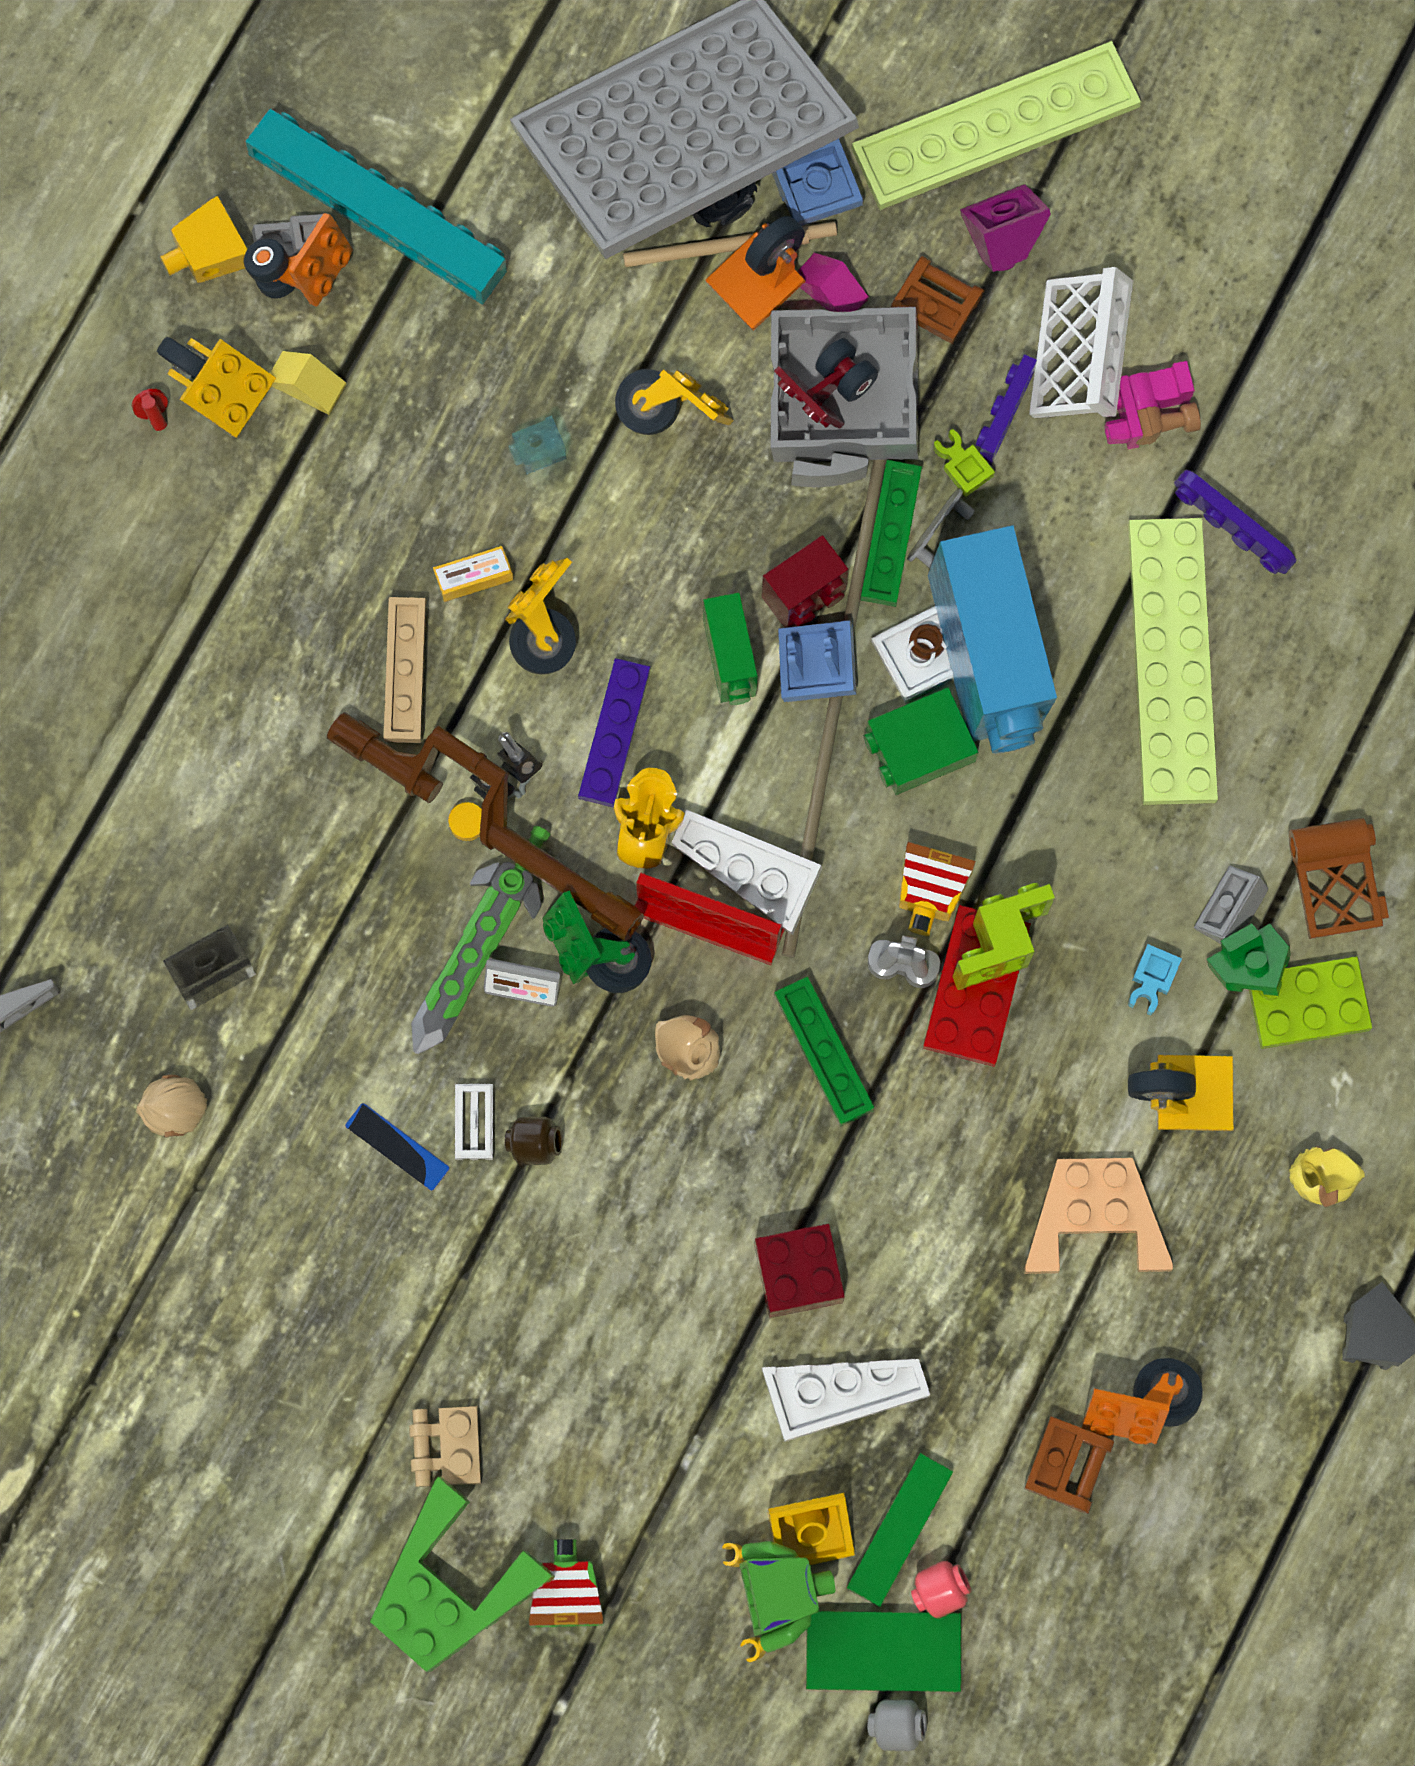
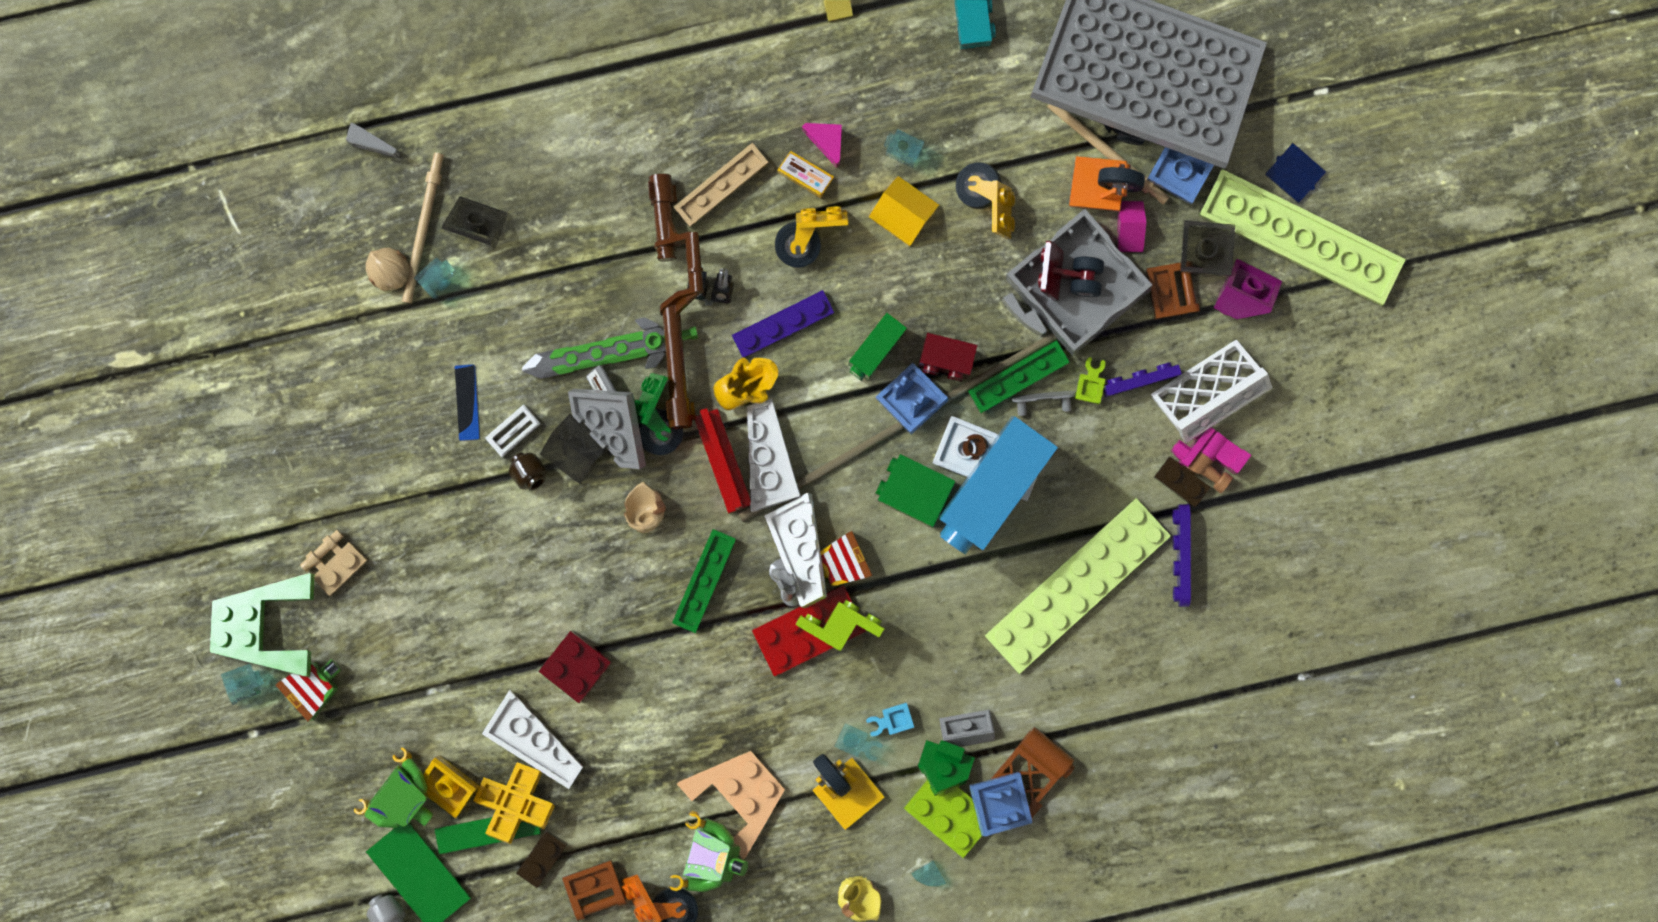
camera: 50 degrees right, 10 degrees up
yellow tile [448,802,482,841] -> none
coral head [911,1561,971,1618] -> none
none -> clear light blue brick [221,664,264,705]
none -> tan bar [402,153,444,304]
none -> clear light blue brick [414,258,456,300]
none -> yellow plate [473,762,555,845]
none -> dark brown plate [516,830,568,888]
none -> clear smoke slope [540,414,607,485]
none -> light grey plate [568,389,646,469]
none -> bright green torso [668,811,748,892]
none -> white wing [765,493,827,608]
none -> dark pink slope [802,123,842,168]
none -> clear light blue plate [834,723,883,761]
none -> yellow slope [869,176,939,246]
none -> clear light blue tile [911,860,946,887]
none -> medium blue plate [969,772,1033,837]
none -> dark brown plate [1154,456,1211,508]
none -> clear smoke slope [1180,220,1235,277]
none -> clear blue piece [1265,143,1326,203]

